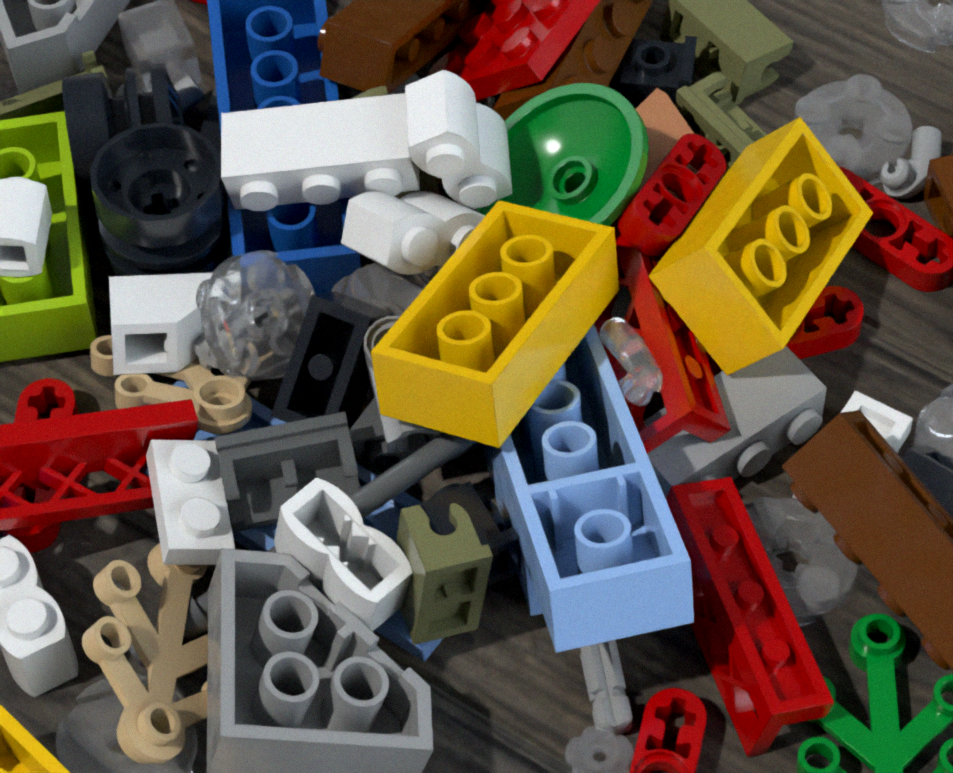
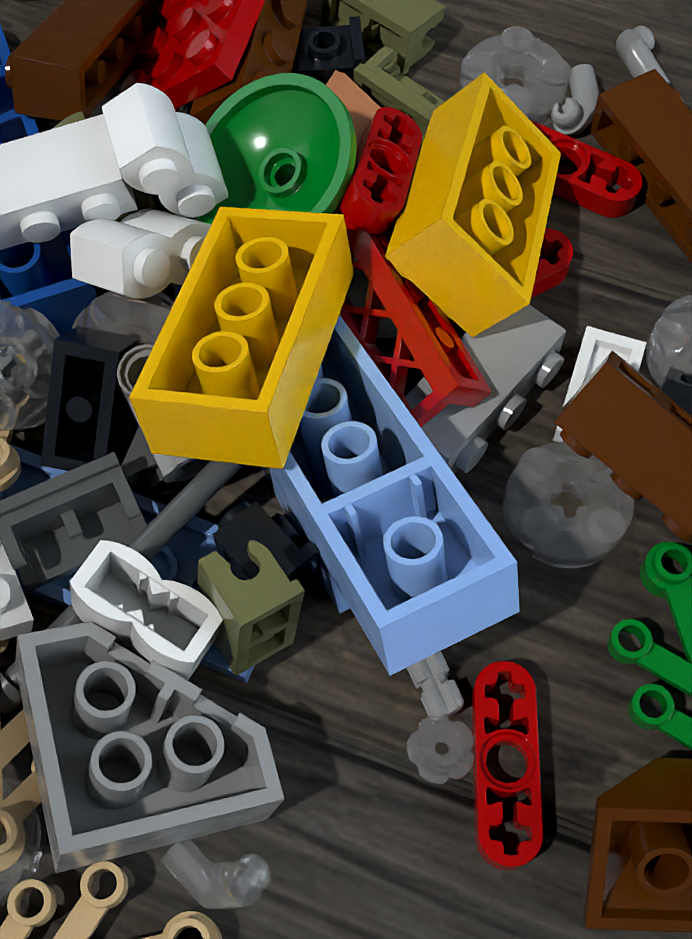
camera: 15 degrees left, 10 degrees up
clear arm [599,318,664,407] -> none
red fence [666,477,834,757] -> none

